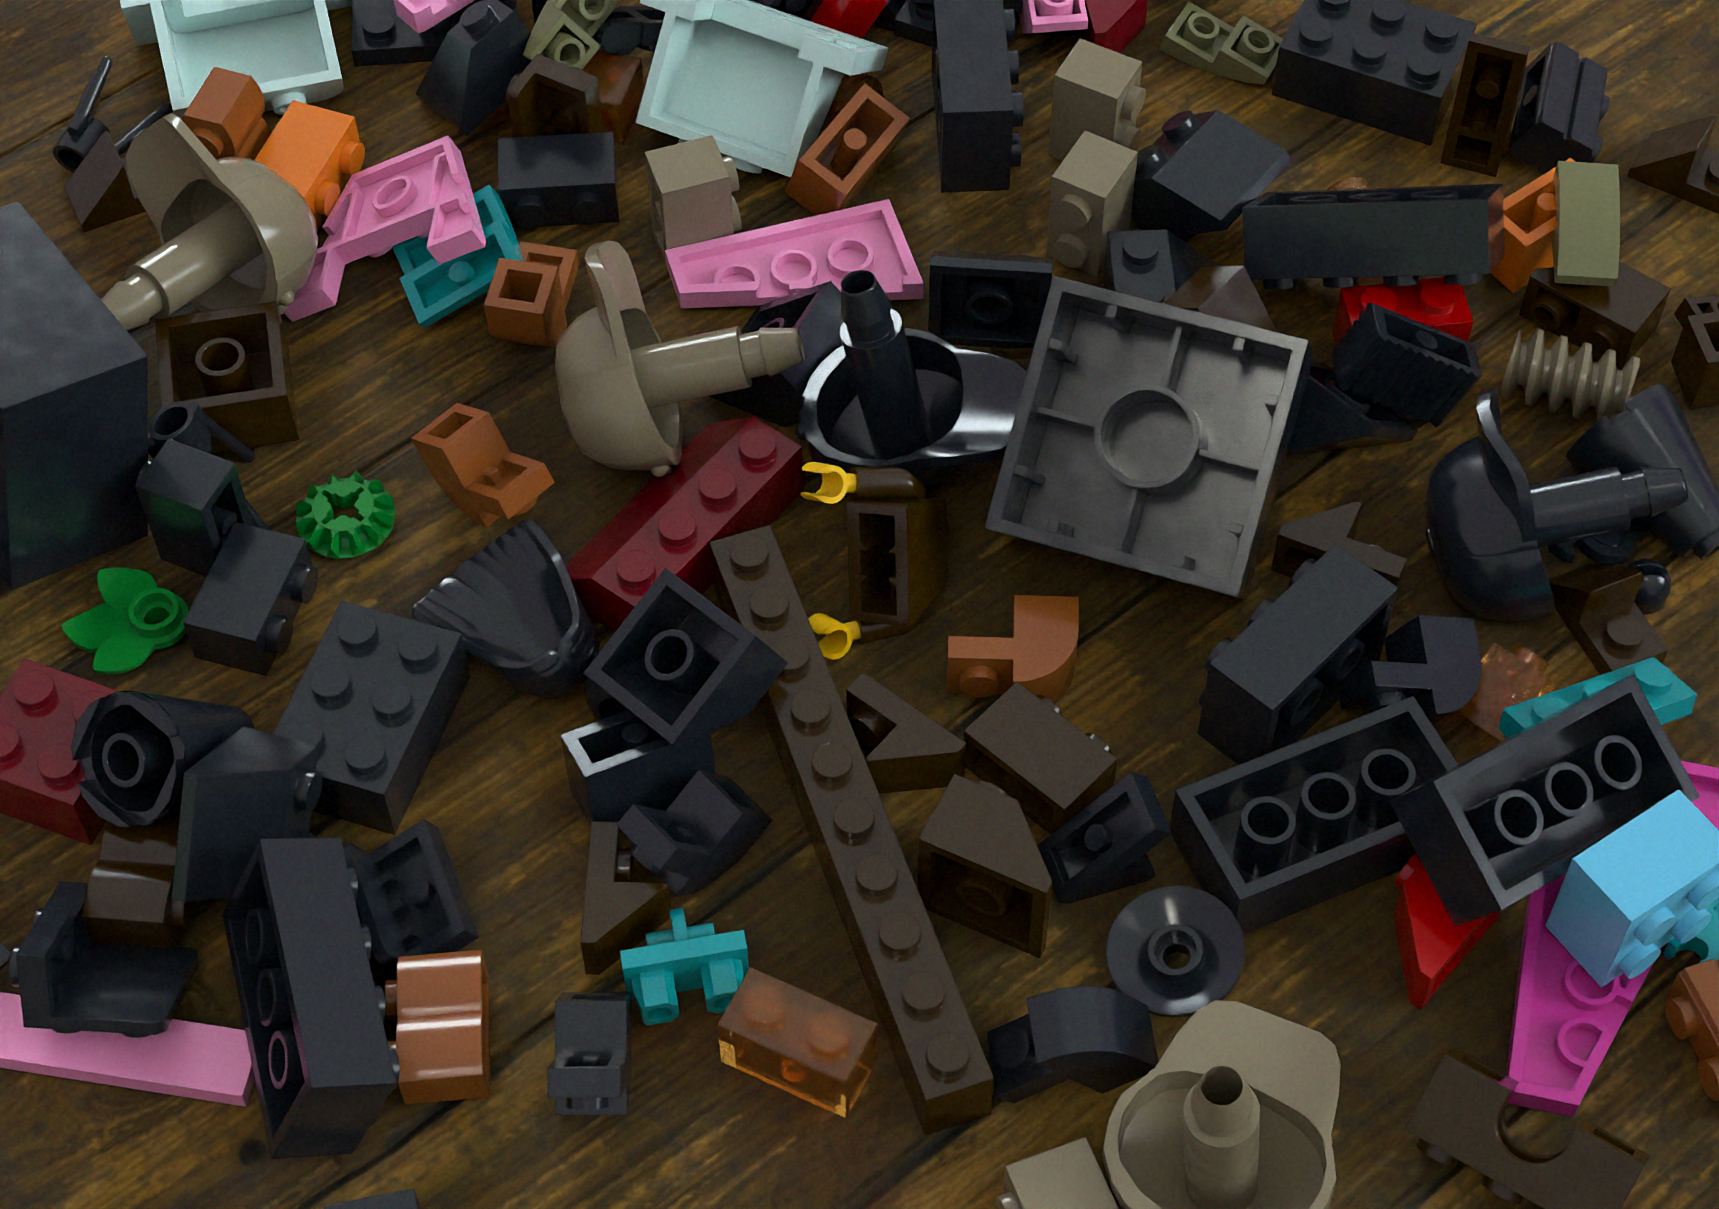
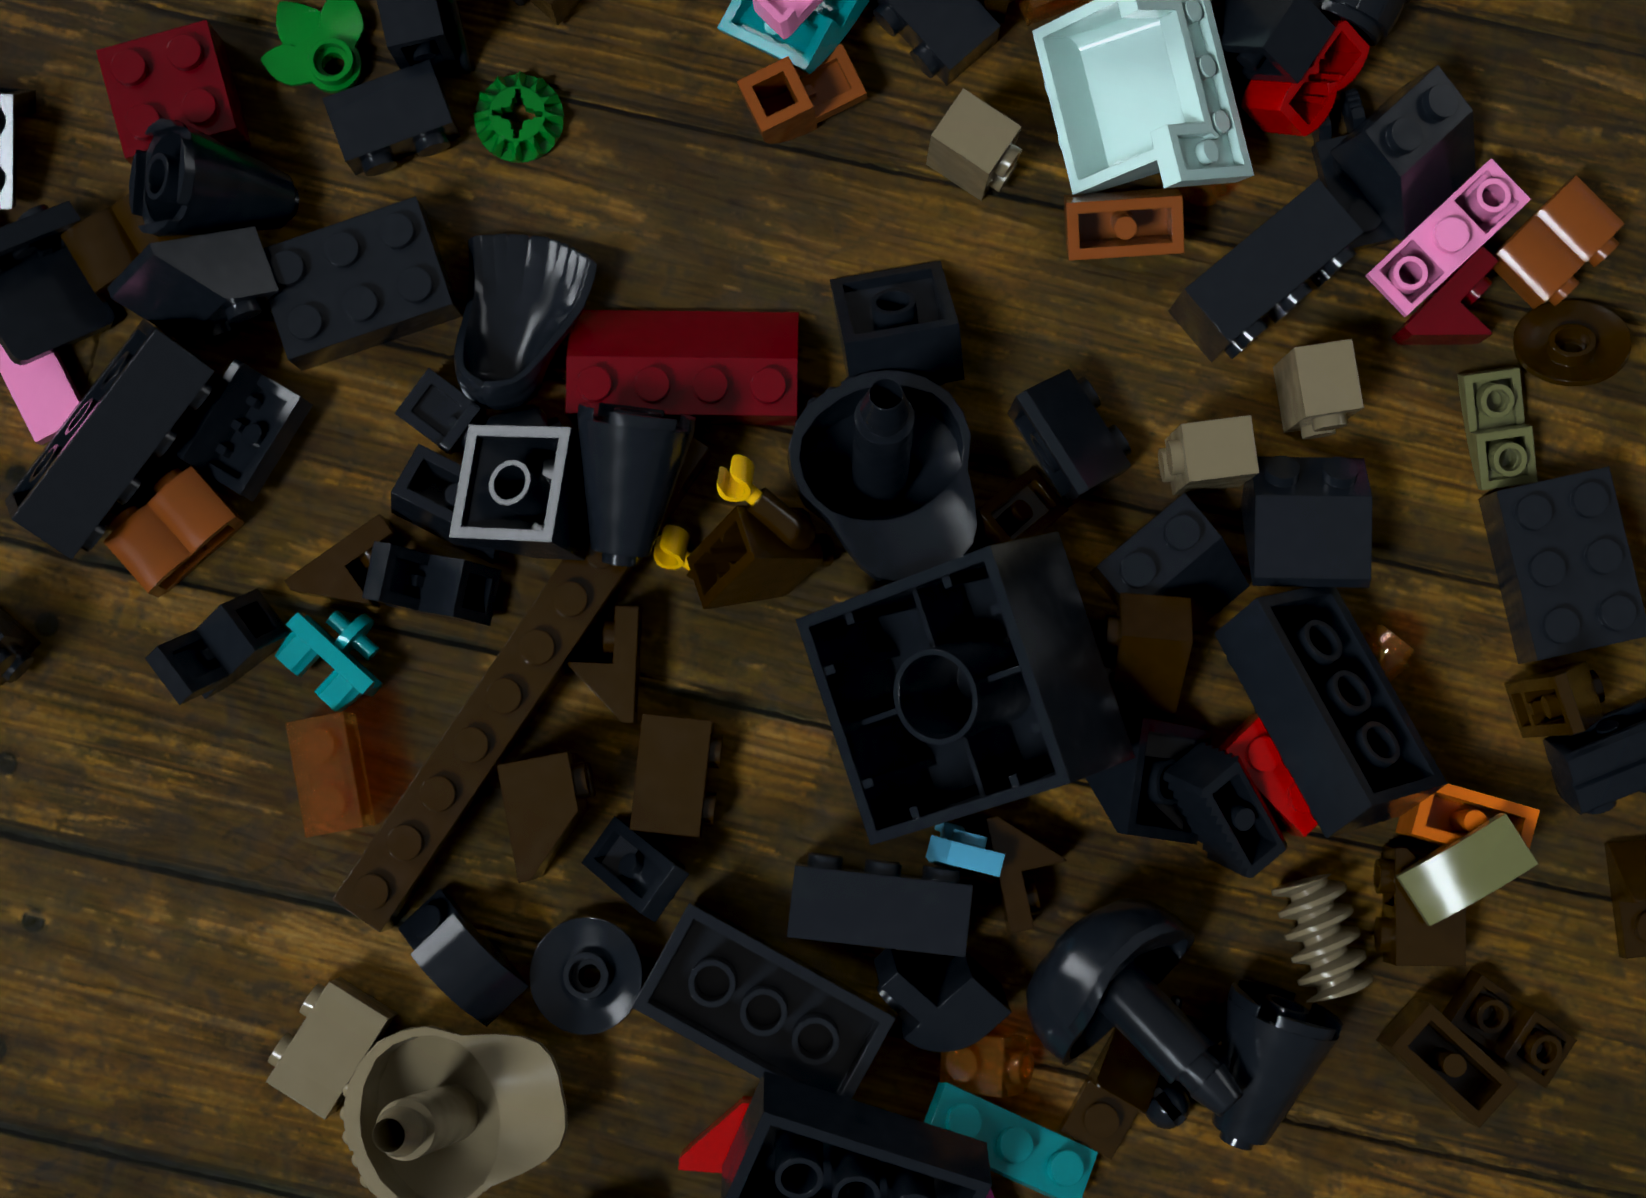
camera: 50 degrees right, 30 degrees up
dark orange brick [411,403,555,528] -> none
dark tan piece [555,240,806,477] -> none
bright pink wing [665,199,924,308] -> none
dark orange brick [946,595,1079,703] -> none
none -> black bracket [394,368,486,455]
none -> black cone [577,402,696,567]
none -> medium azure plate [926,822,1005,877]

